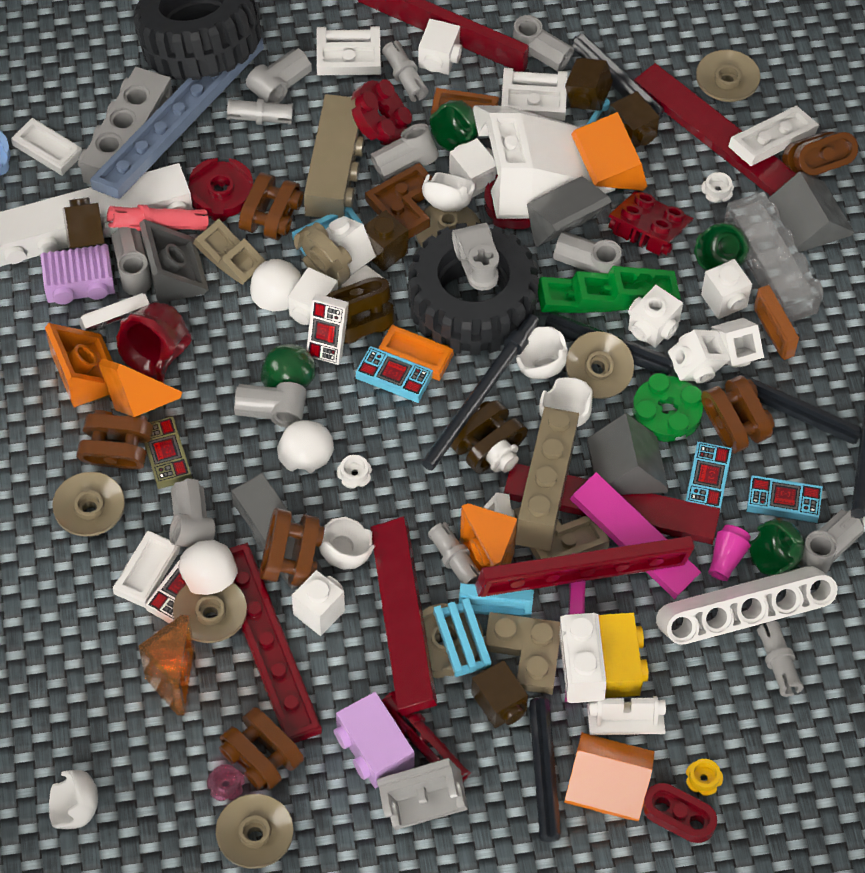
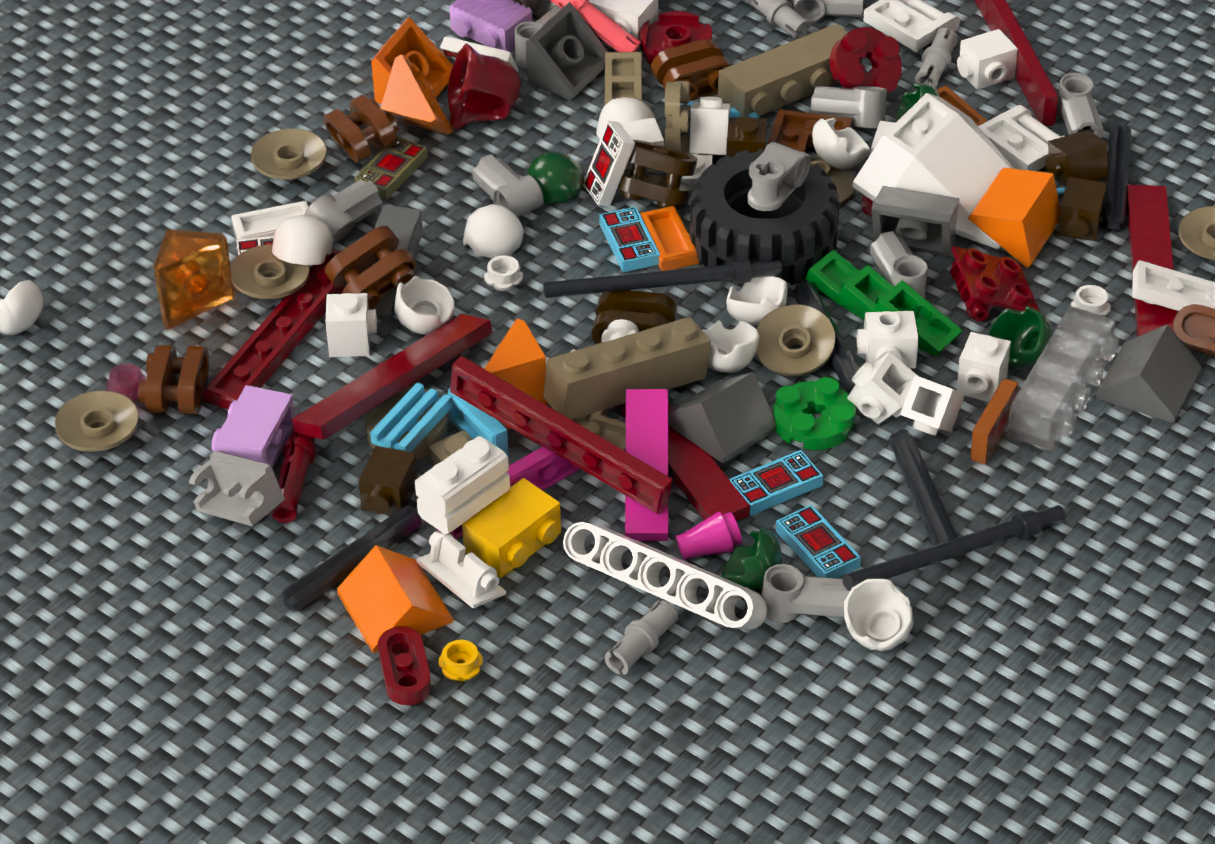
camera: 50 degrees right, 15 degrees down
reddish brown brick [701,375,775,454] -> none

